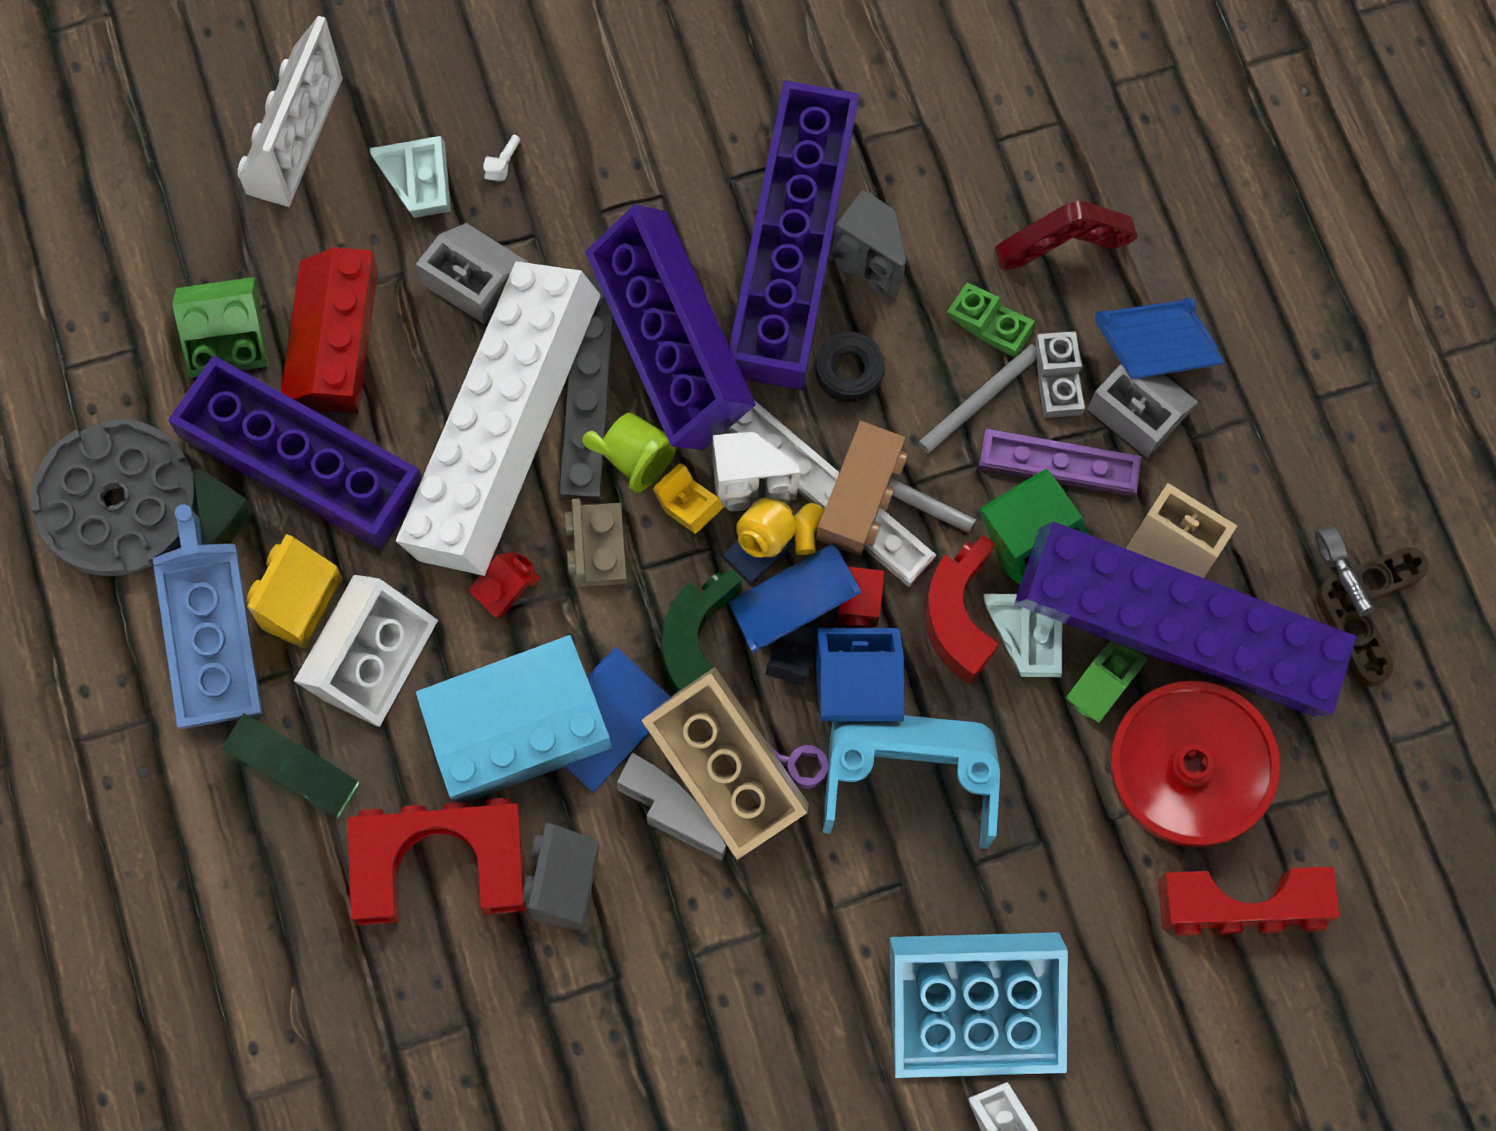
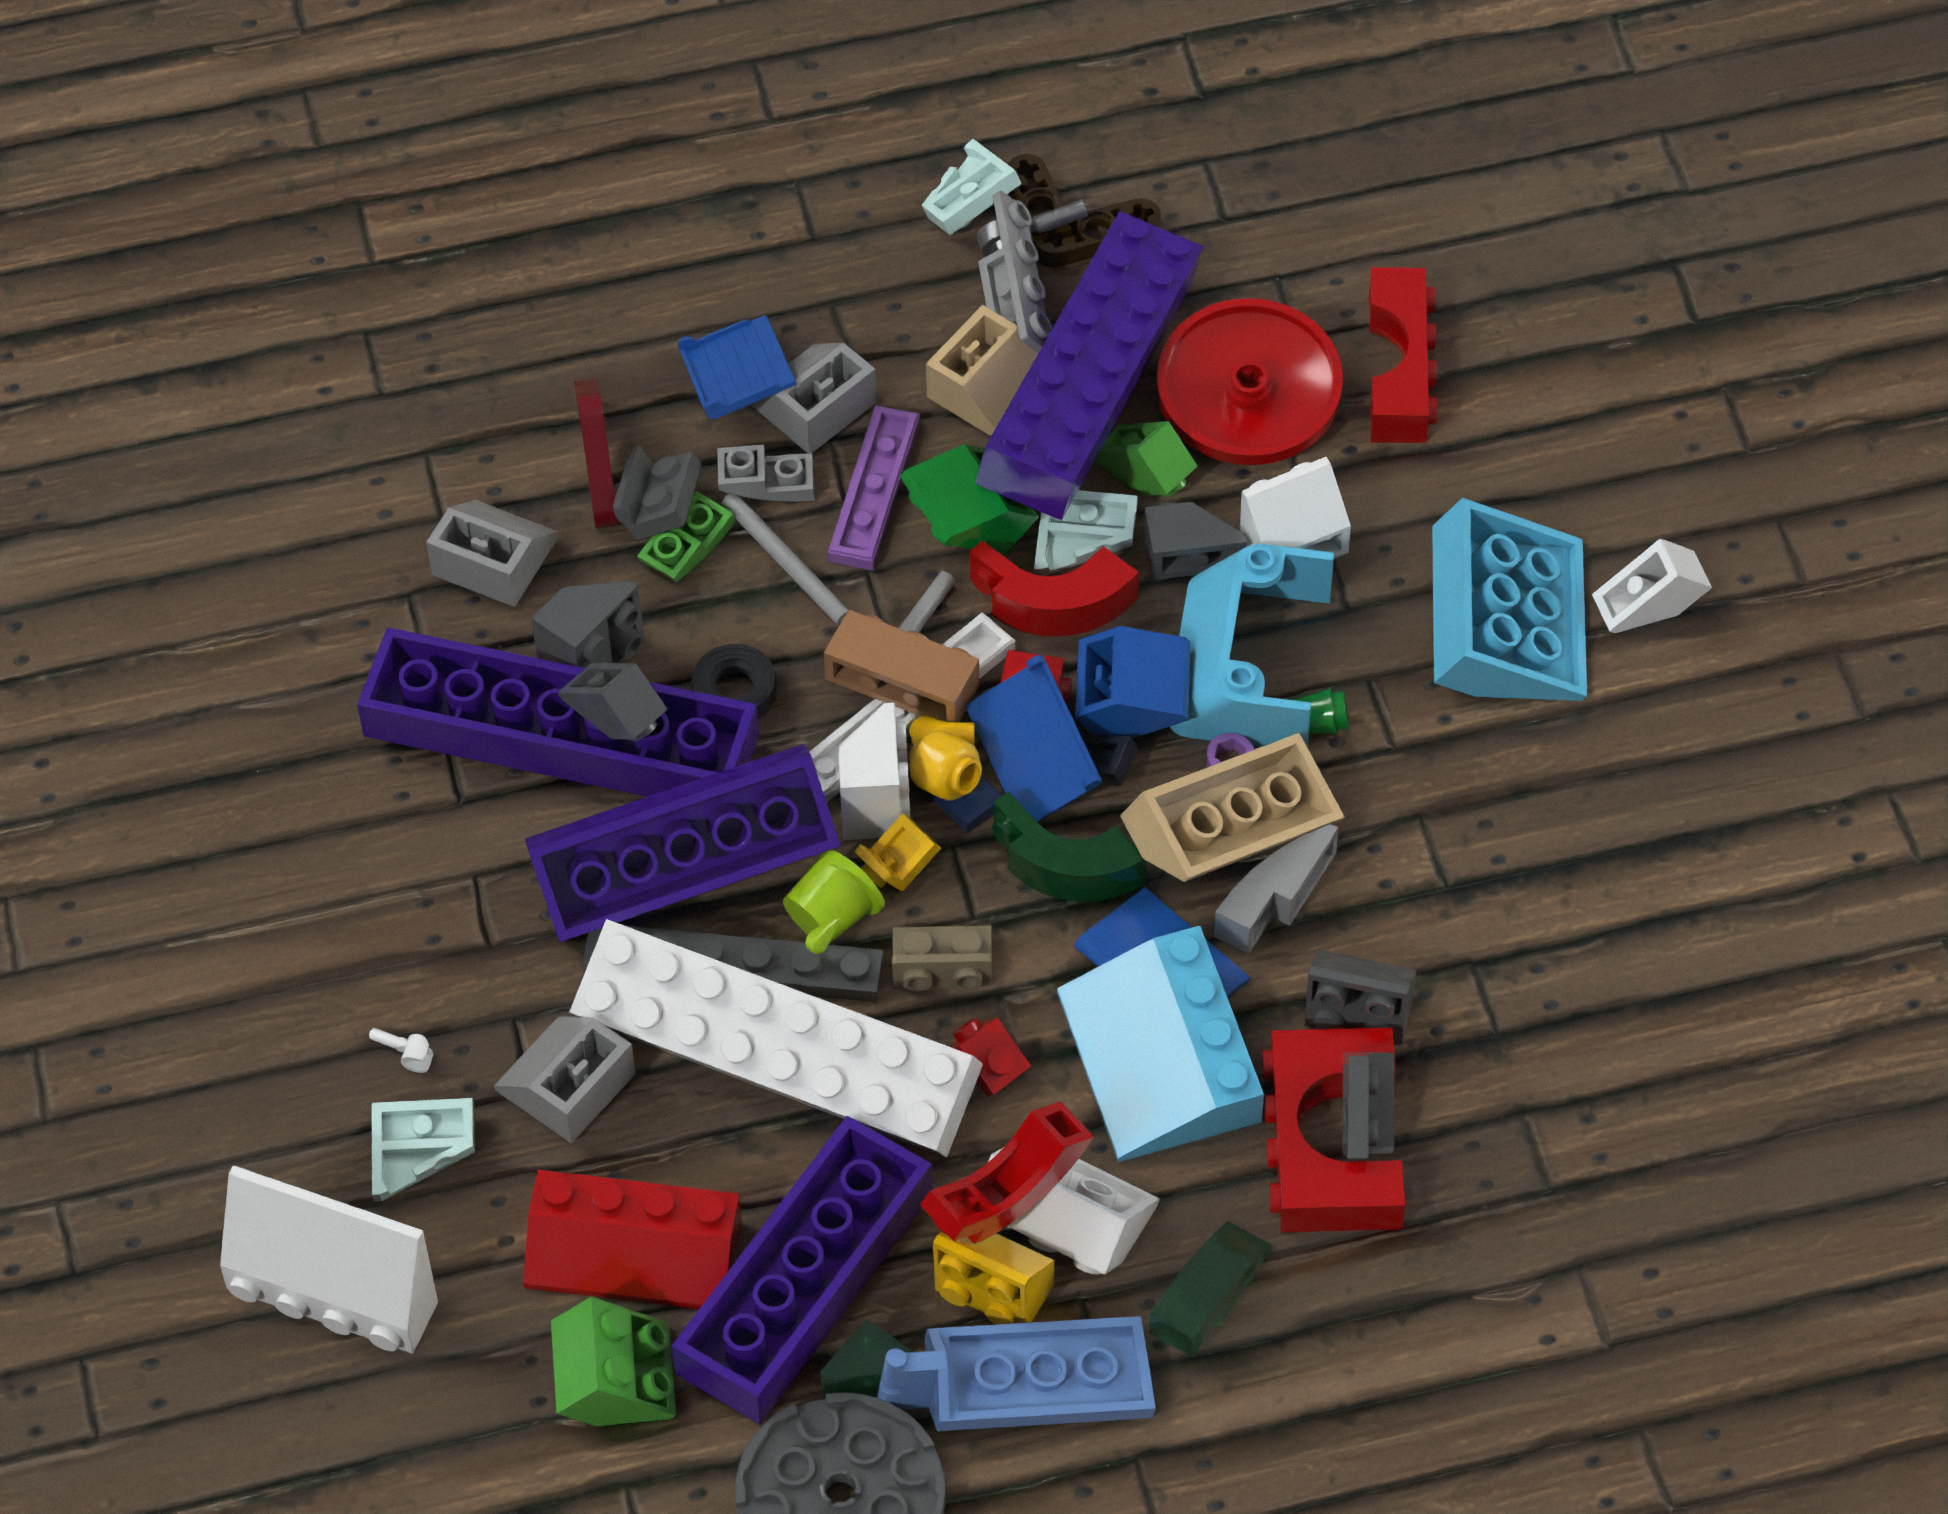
camera: 80 degrees left, 15 degrees down
none -> light grey slope [426,500,559,607]
none -> dark grey slope [558,663,667,741]
none -> dark grey bracket [613,445,702,541]
none -> red arch [920,1101,1094,1244]
none -> light aqua wing [922,139,1022,235]
none -> light grey bracket [978,191,1052,353]
none -> dark grey slope [1144,502,1247,580]
none -> white slope [1240,457,1351,559]
none -> green cone [1294,688,1349,735]
none -> dark grey bracket [1342,1052,1394,1158]

